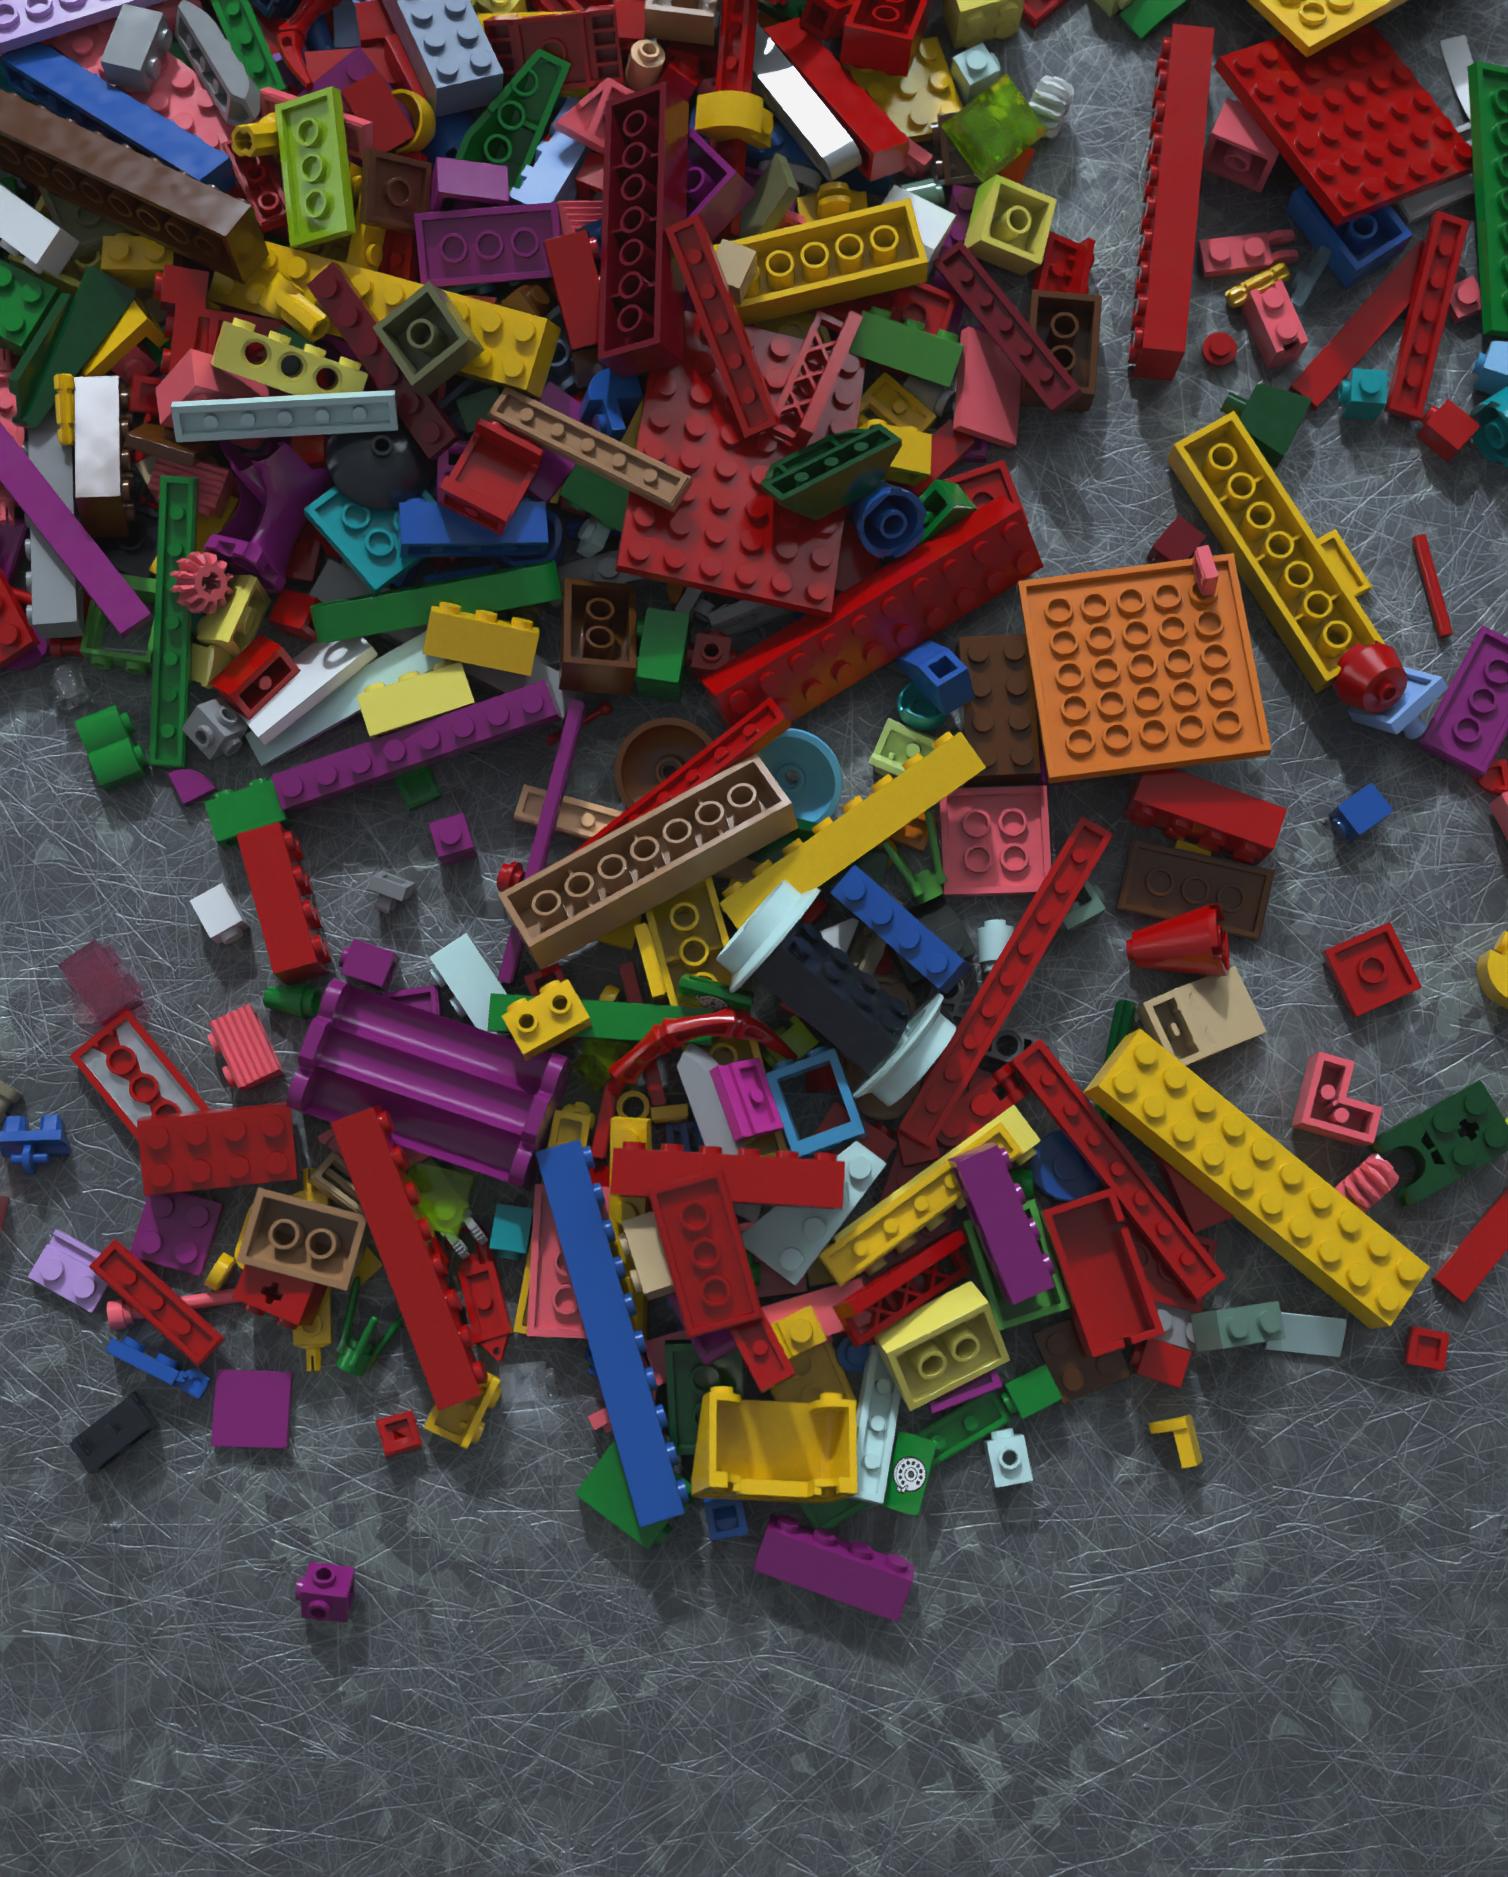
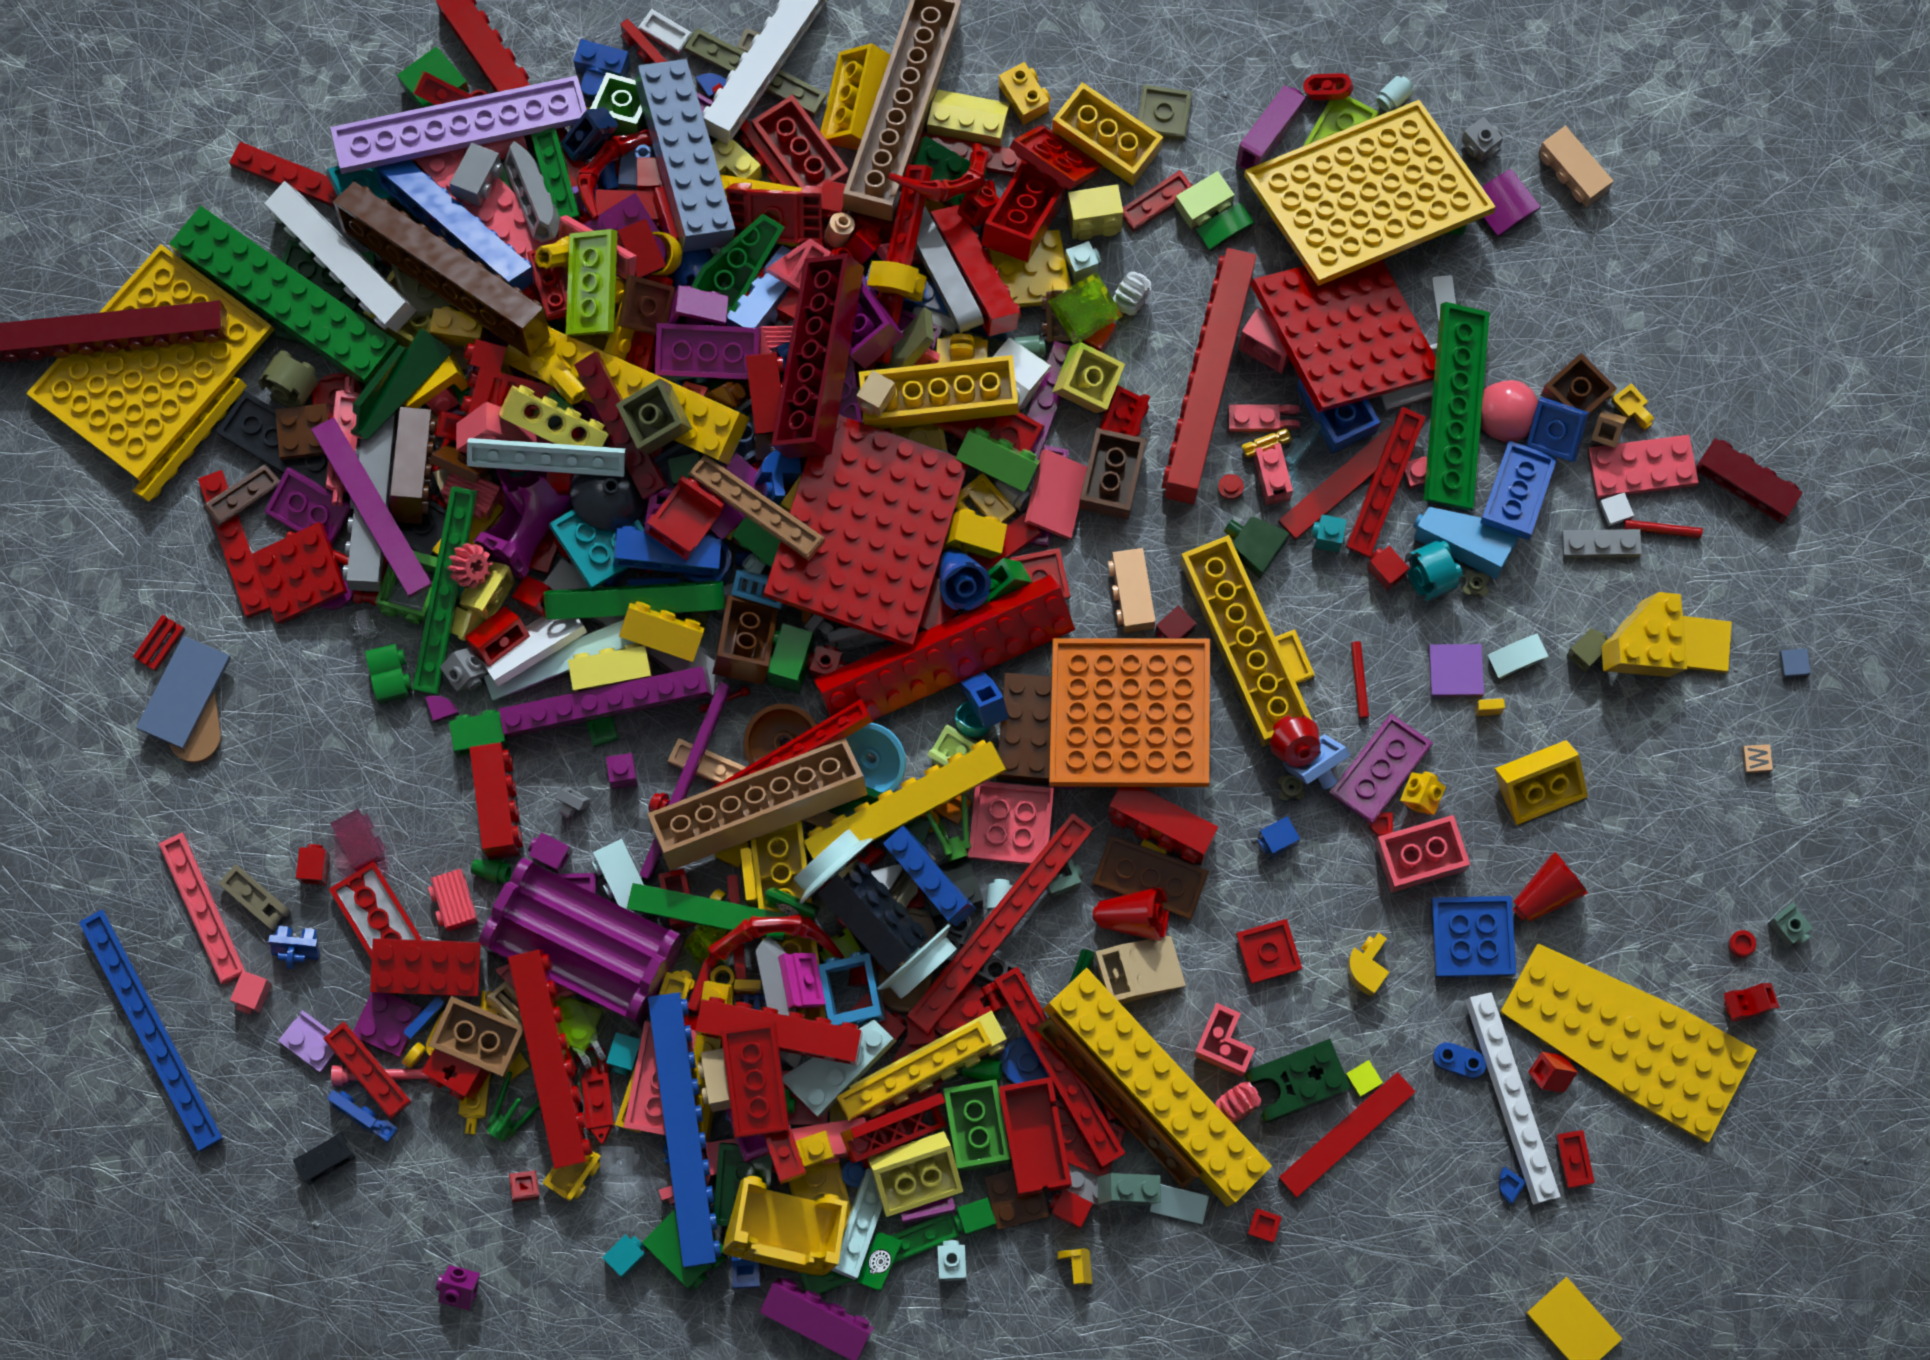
camera: 10 degrees right, 5 degrees down
yellow axle [53,373,75,446] -> none
white brick [190,883,250,944] -> none
magenta tile [211,1369,294,1448] -> none
yellow brick [502,979,592,1062] -> none
red plate [665,214,781,438] -> none
dark green wedge [761,423,902,521] -> none
red fence [766,310,863,448] -> none
coral plate [902,137,933,181] -> none
dark red plate [933,240,1083,416] -> none
magenta brick [948,1142,1055,1305] -> none
coral tile [1192,545,1219,596] -> none
none -> red brick [296,844,330,885]
none -> blue tile [404,996,447,1039]
none -> teal brick [602,1234,646,1279]
none -> dark azure slope [731,570,784,609]
none -> reddish brown tile [1036,1012,1202,1188]
none -> light nougat brick [1108,548,1156,633]
none -> olive plate [1278,775,1305,801]

